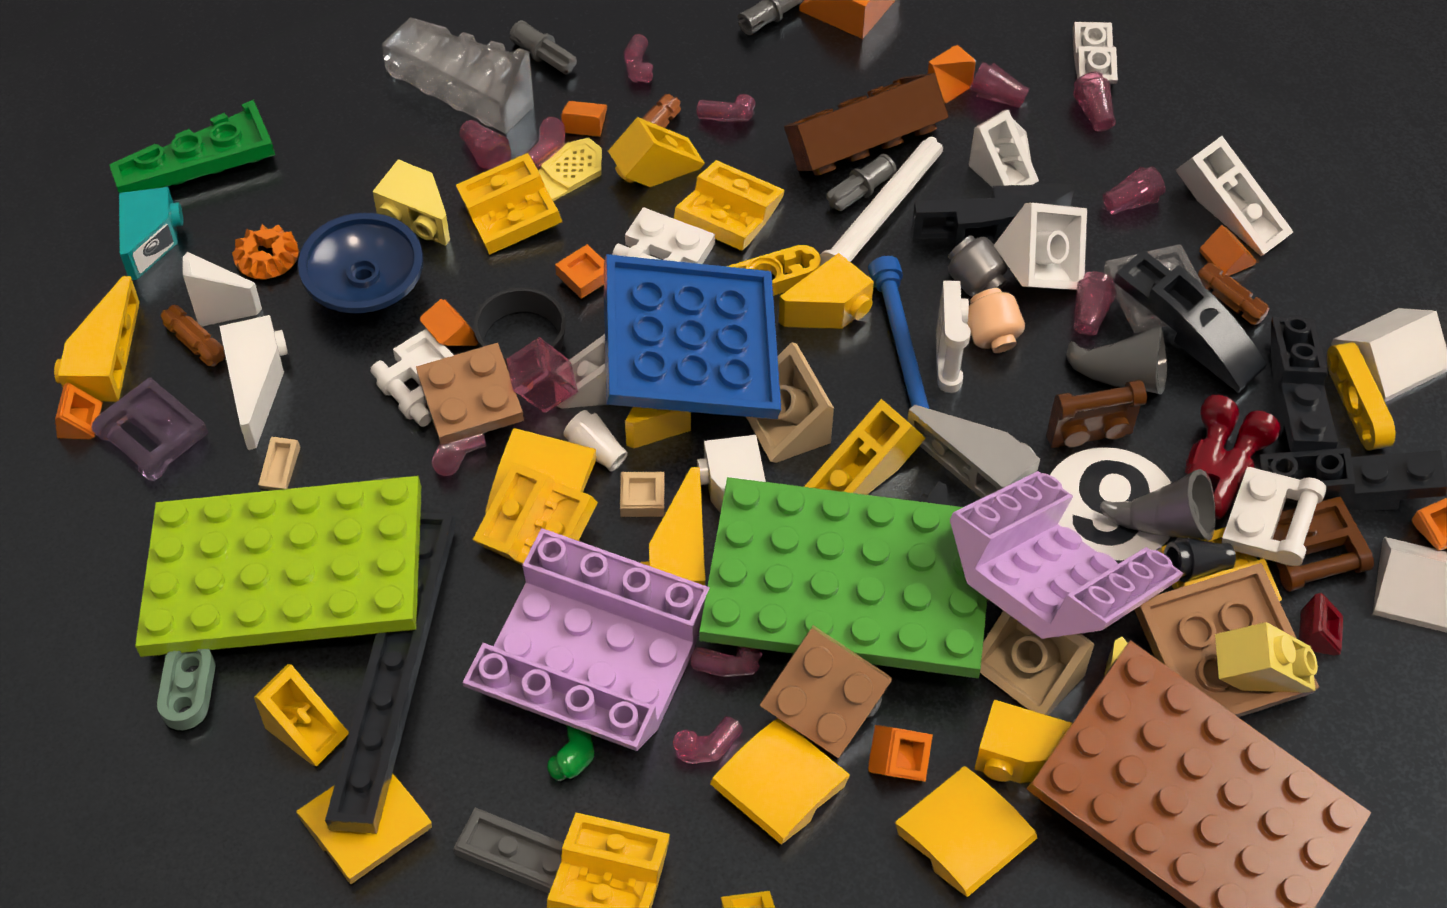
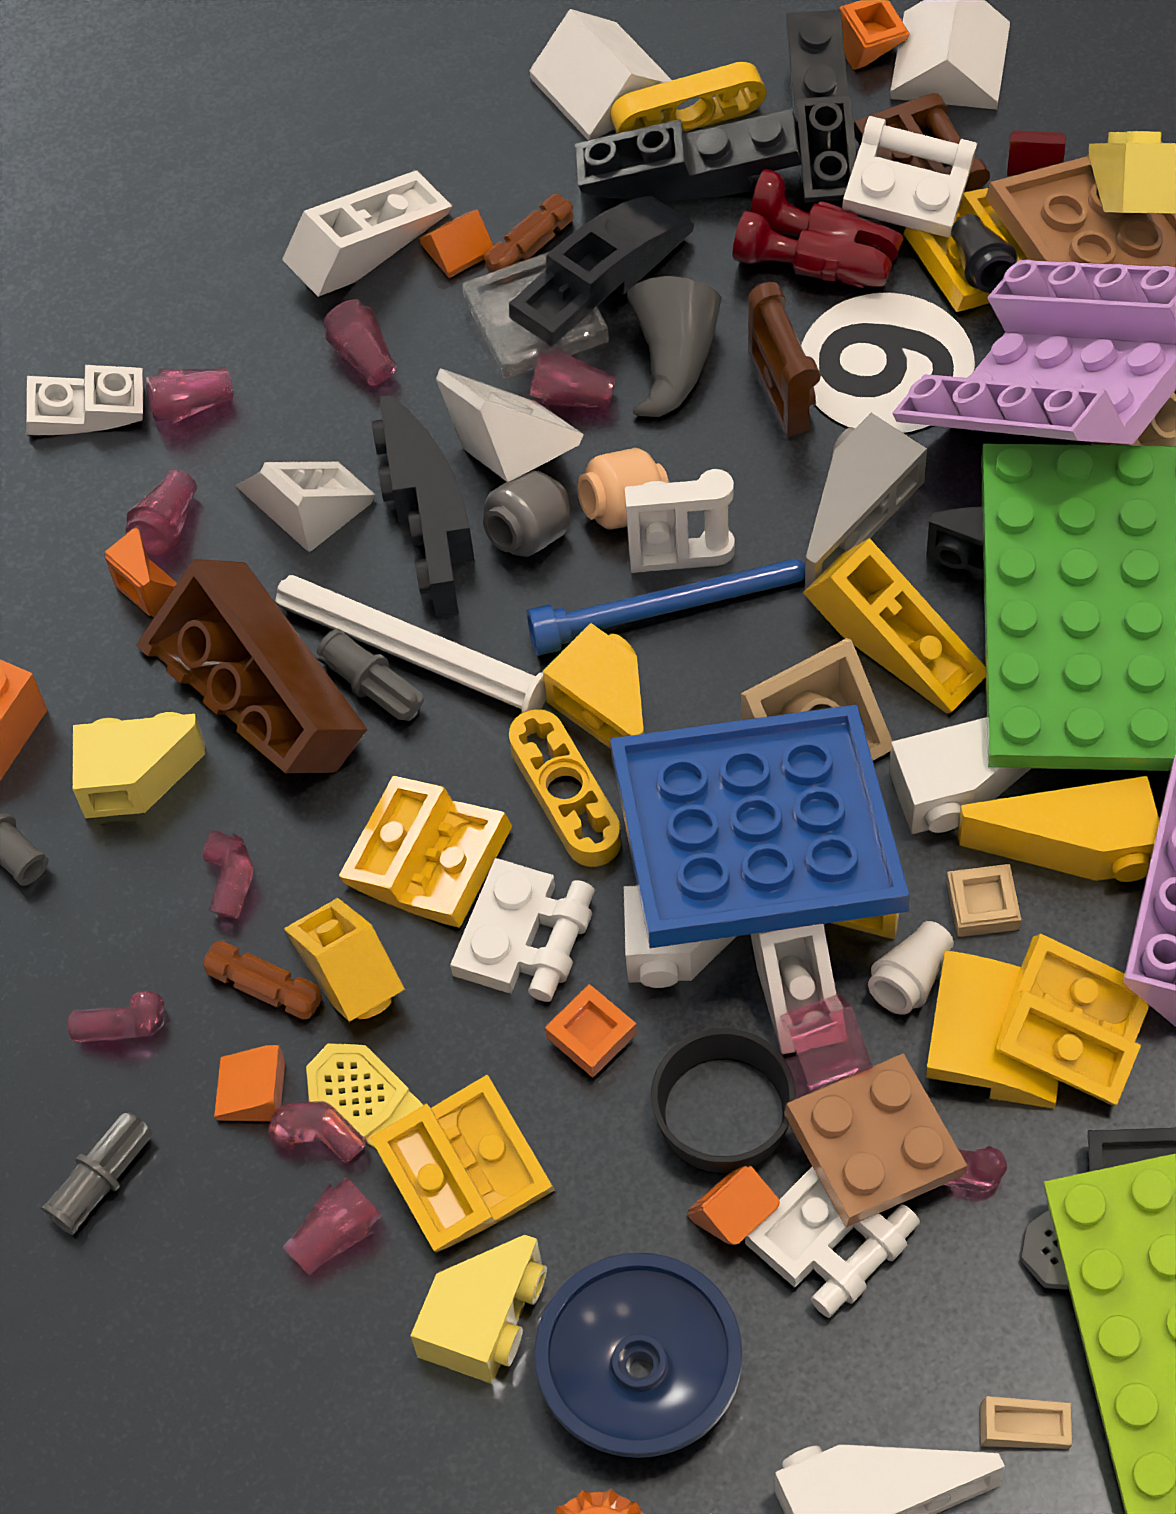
camera: 90 degrees left, 5 degrees up
clear wedge [382,17,534,134] -> none
dark grey hat [1100,469,1215,541] -> none
none -> light yellow slope [73,712,205,819]

